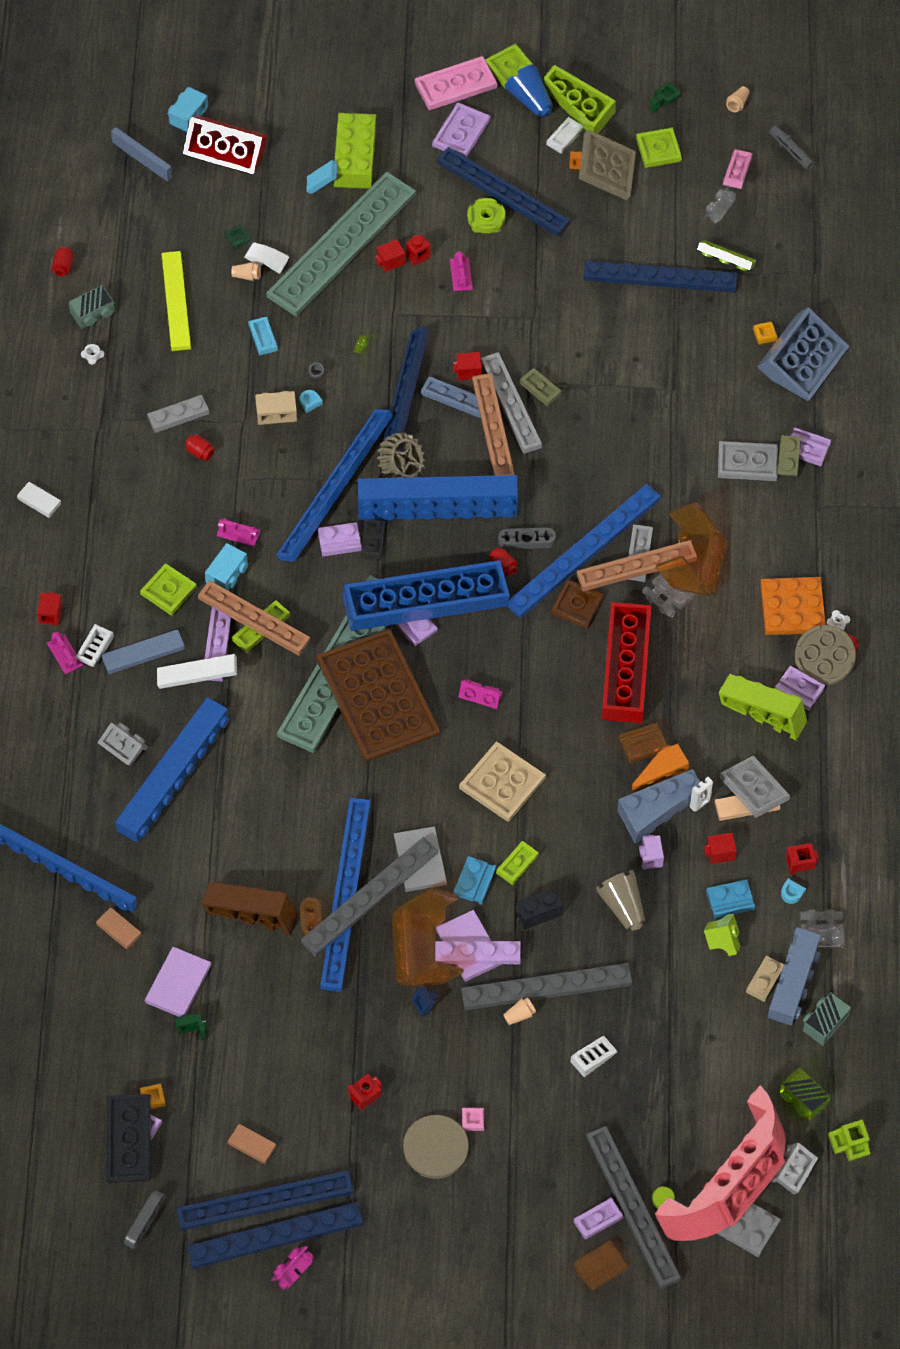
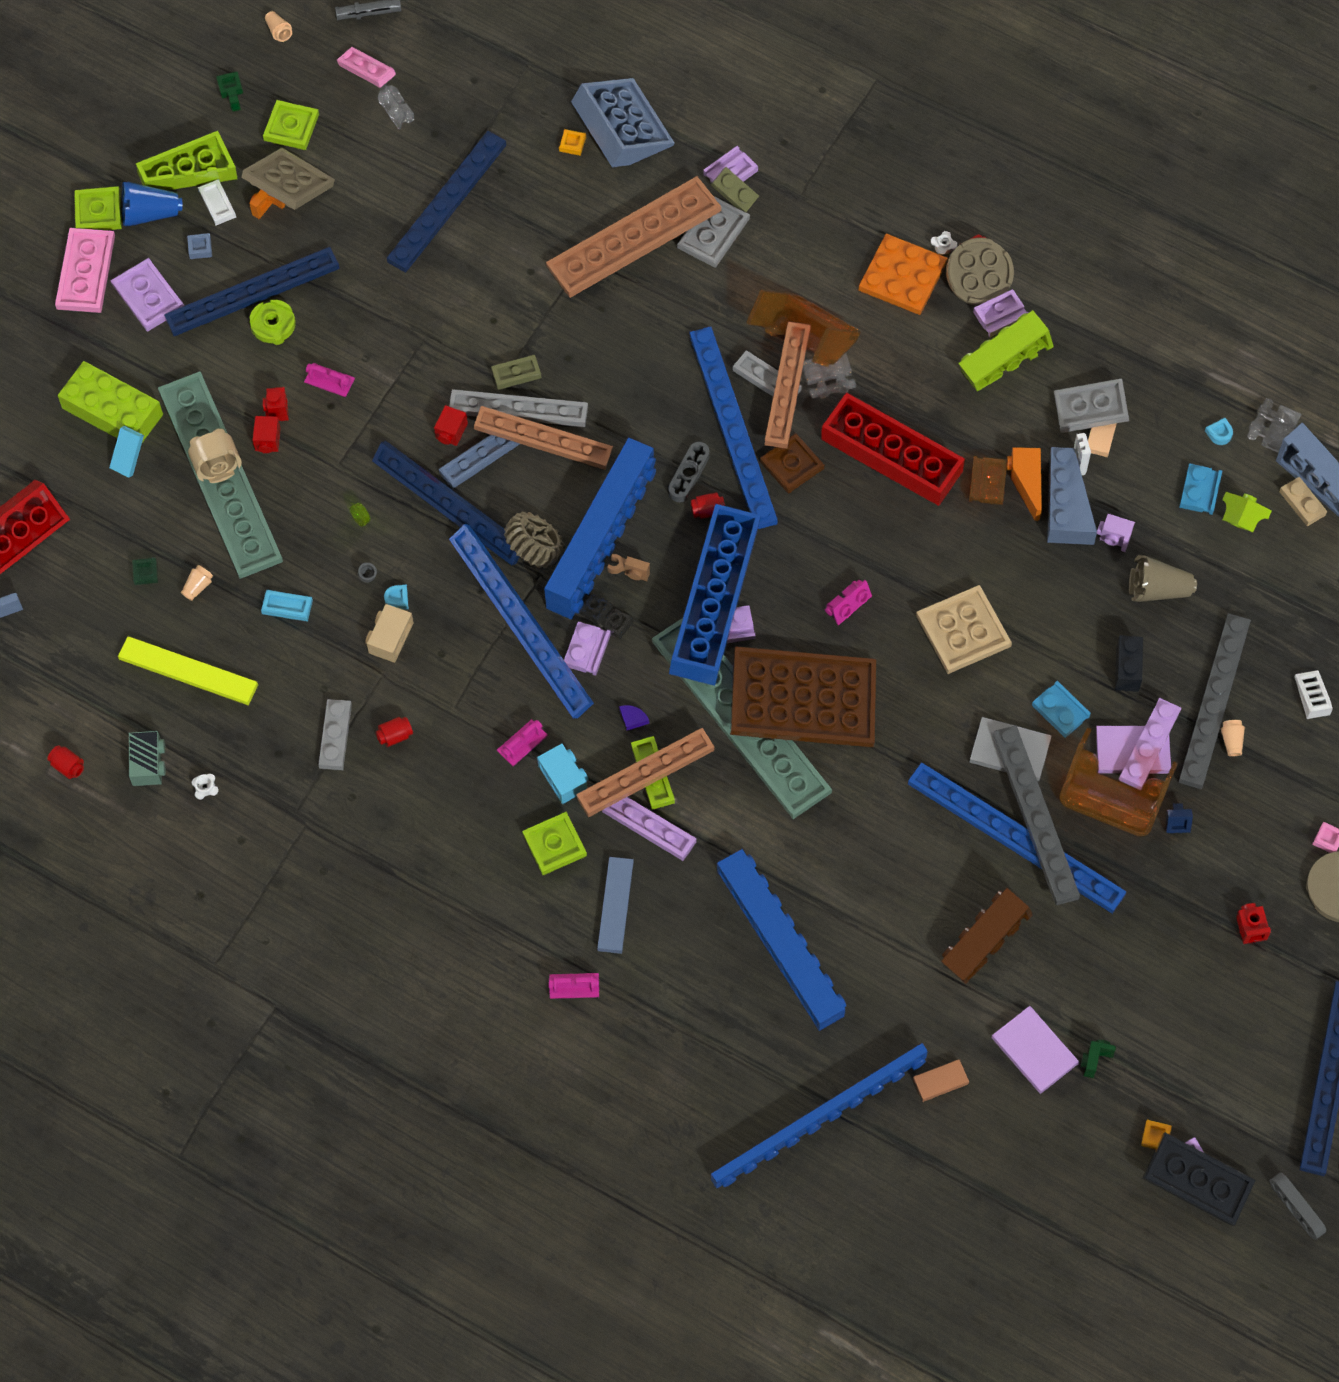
camera: 60 degrees left, 5 degrees up
white tile [17,482,61,518] -> none
red brick [37,592,63,625] -> none
white slope [76,624,114,667] -> none
light grey bracket [97,723,149,766] -> none
white tile [157,654,237,689] -> none
nougat tile [228,1124,276,1164] -> none
white slope [245,243,289,274] -> none
clear orange plate [300,897,322,936] -> none
lime plate [496,841,539,885] -> none
plate [698,240,756,271] -> none
red brick [704,833,737,864] -> none
red brick [786,843,819,875] -> none
none -> sand blue plate [187,233,212,259]
none -> tan brick [188,429,242,483]
none -> nougat plate [546,176,722,298]
none -> medium nougat plate [607,554,650,581]
none -> dark purple tile [619,705,649,730]

